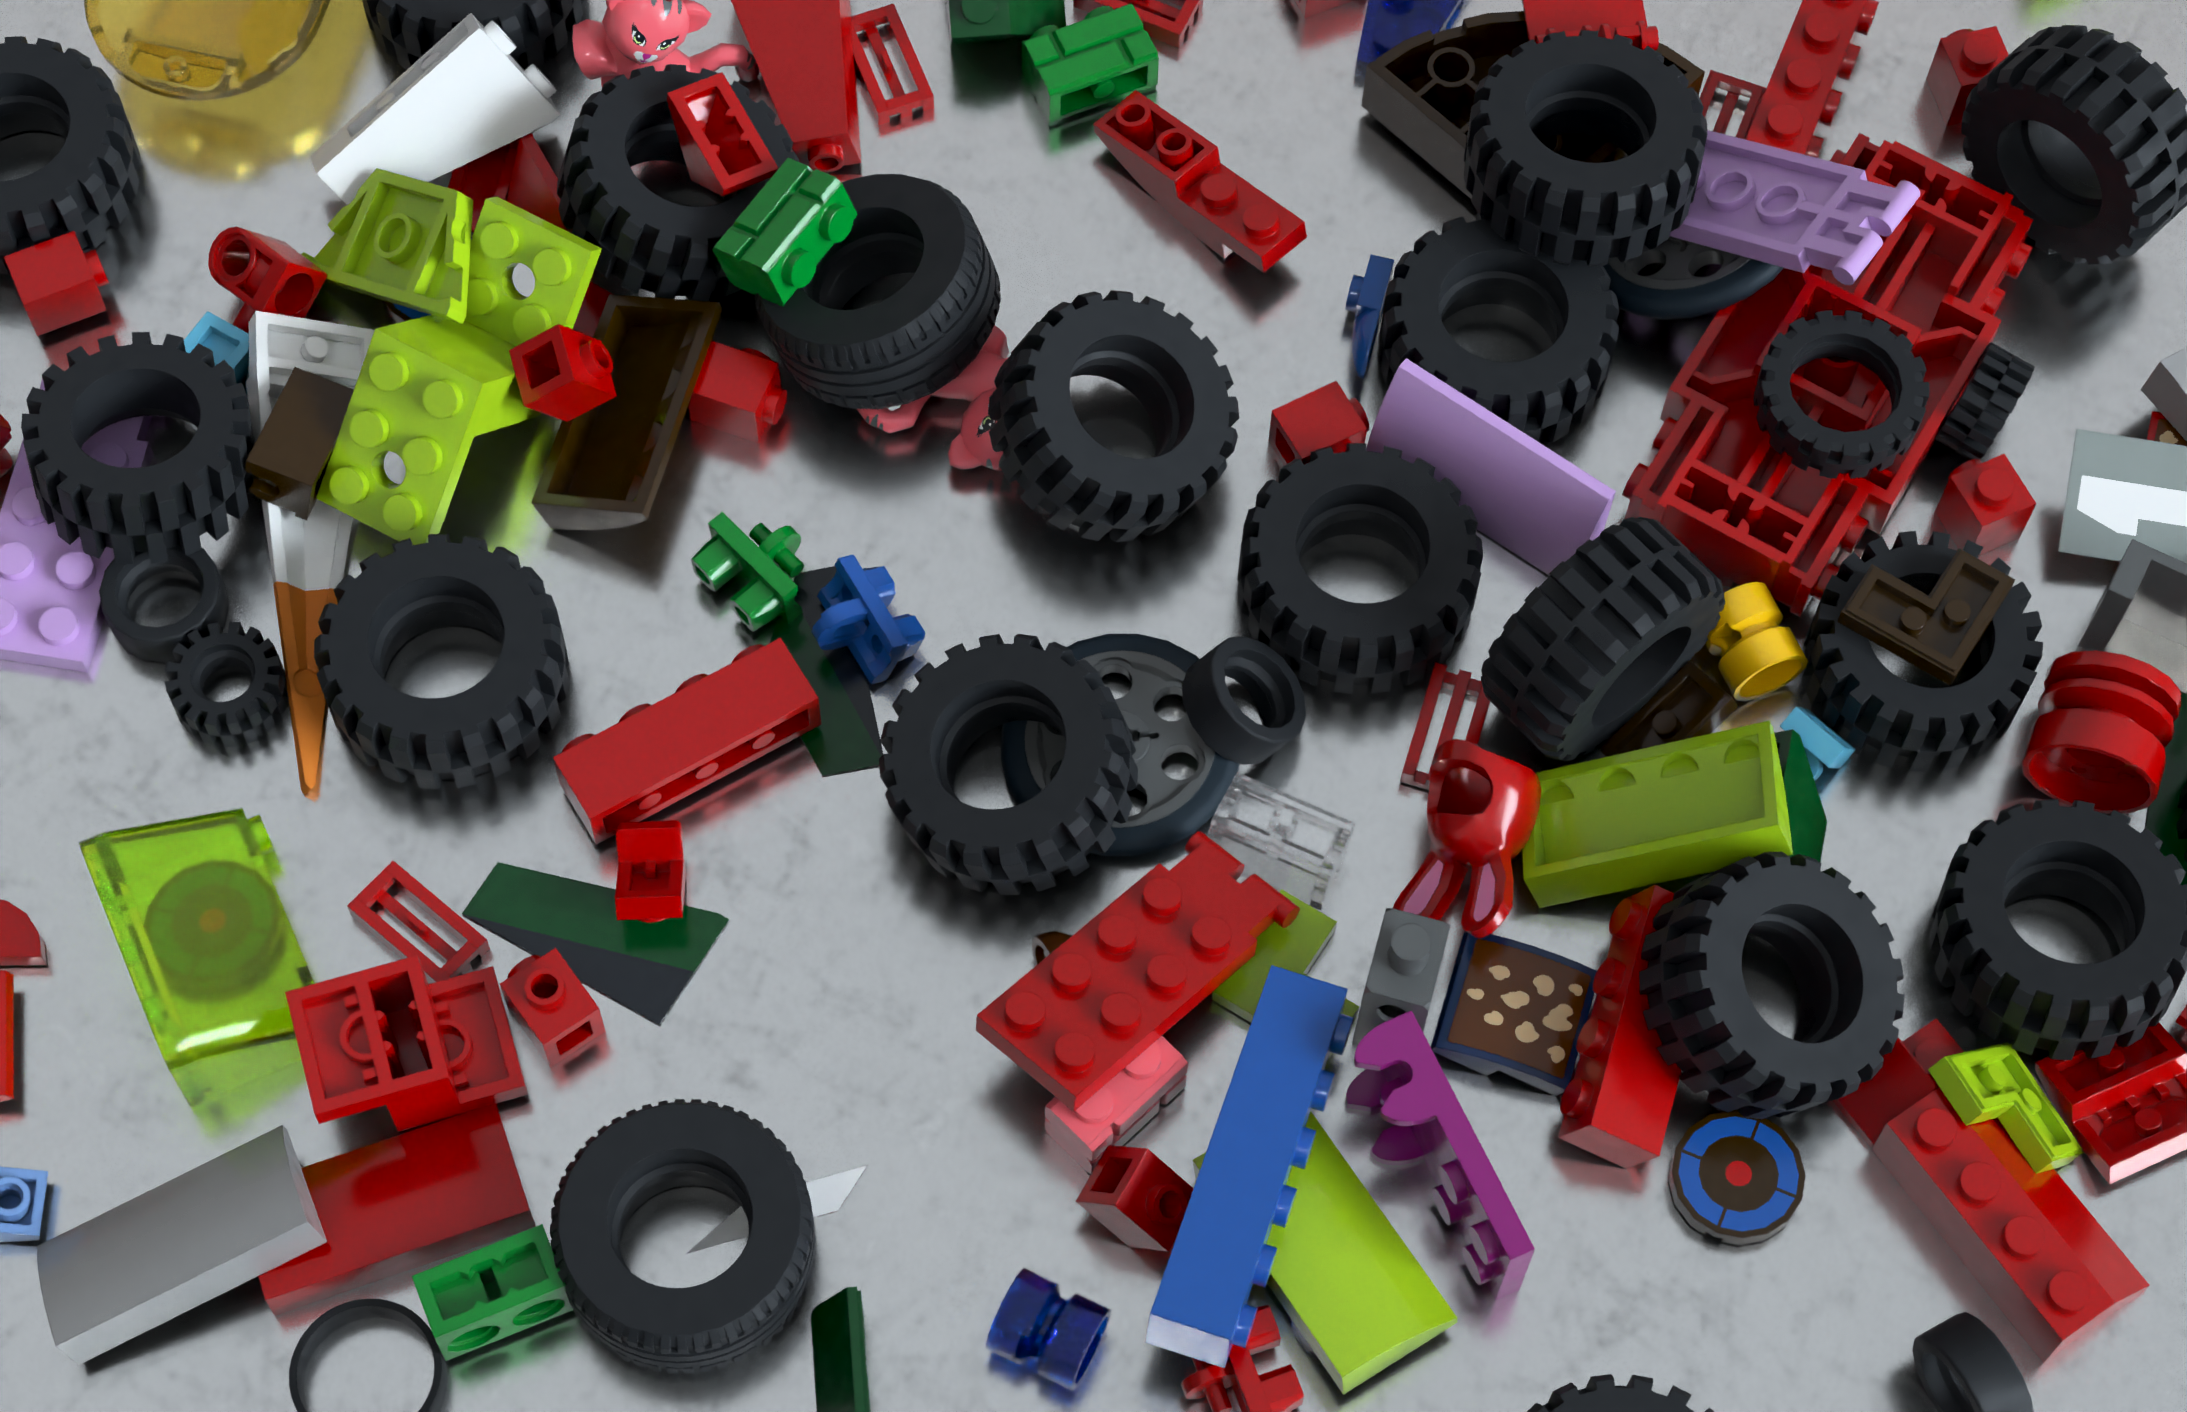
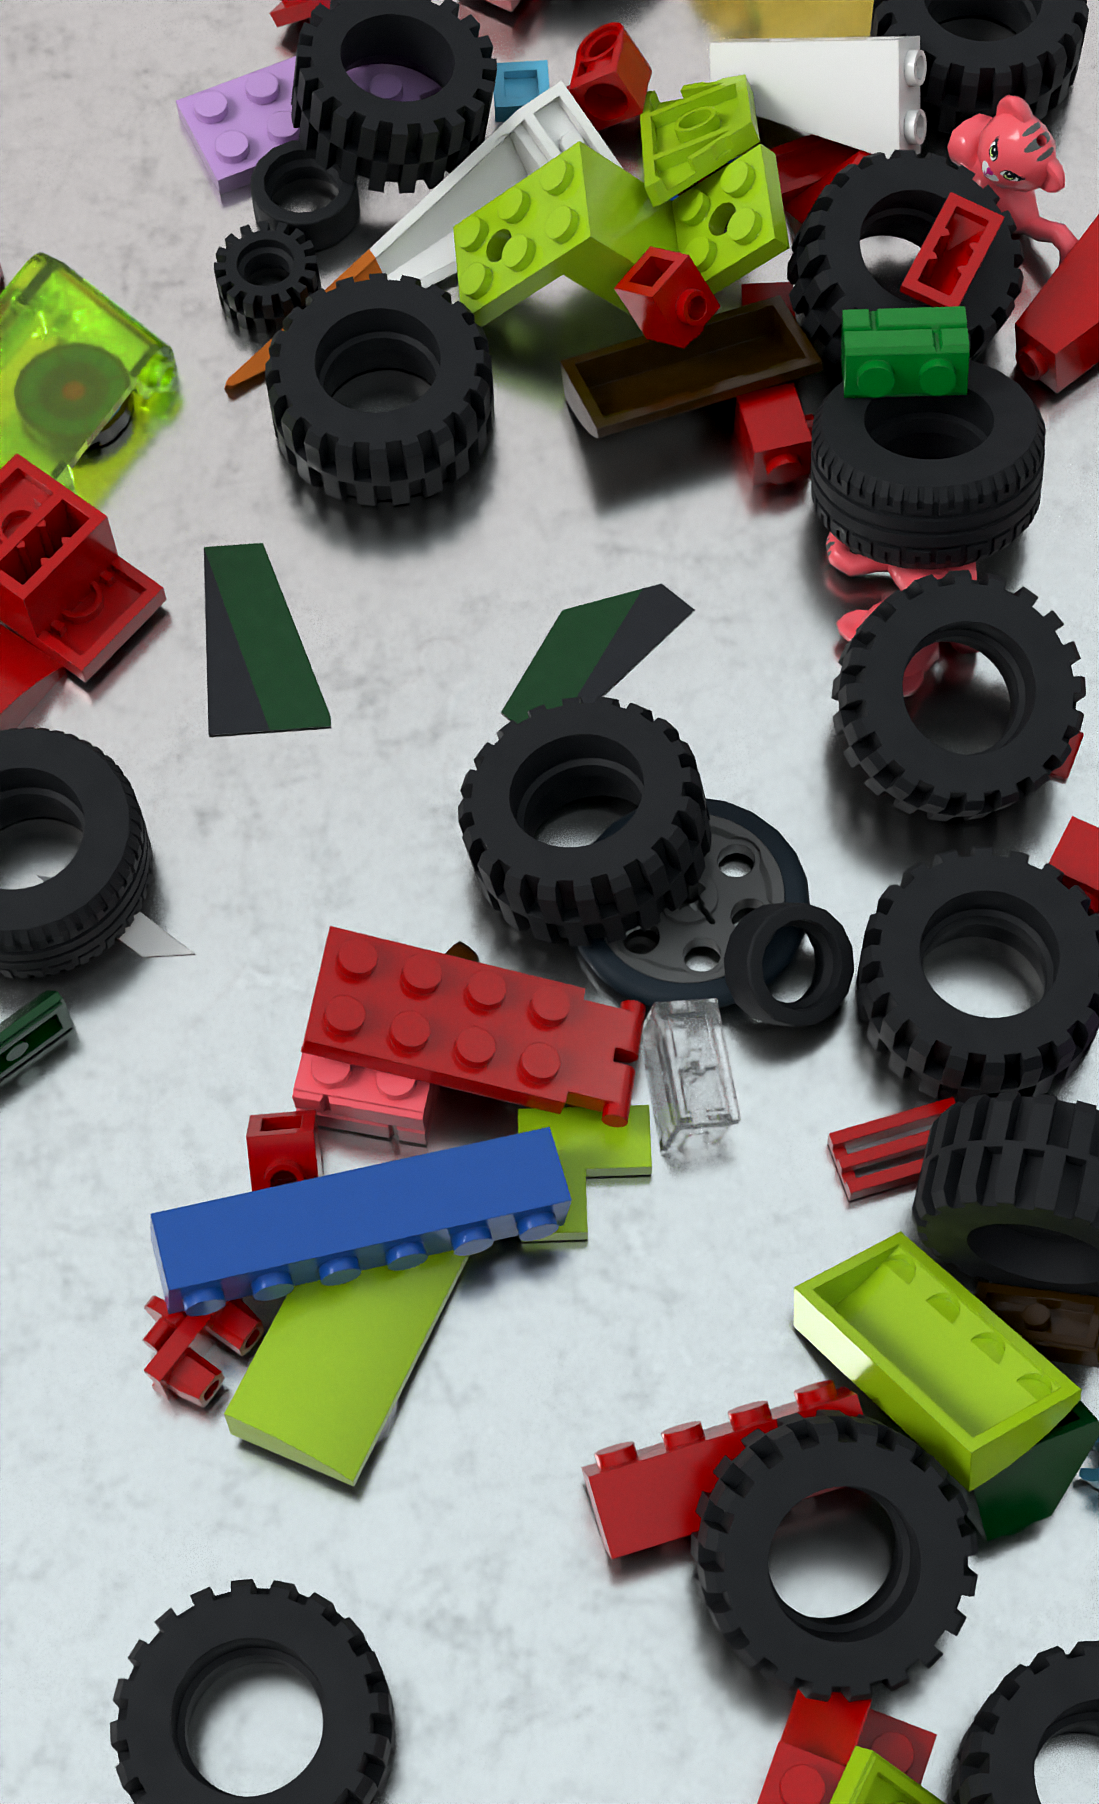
camera: 60 degrees right, 0 degrees up
dark brown hinge [245,367,354,521] -> none
red tile [347,860,490,983] -> none
red brick [500,948,606,1068] -> none
red brick [553,638,822,845] -> none
red bracket [615,820,686,923] -> none
green hips [691,512,804,631] -> none
blue hips [811,554,925,684] -> none
clear blue wheel [986,1268,1111,1391] -> none
magenta hinge [1345,1010,1535,1301] -> none
dark grey torso [1352,908,1451,1045] -> none
red piece [1393,739,1541,938] -> none
slope [1431,931,1597,1096] -> none
tile [1668,1110,1806,1245] -> none

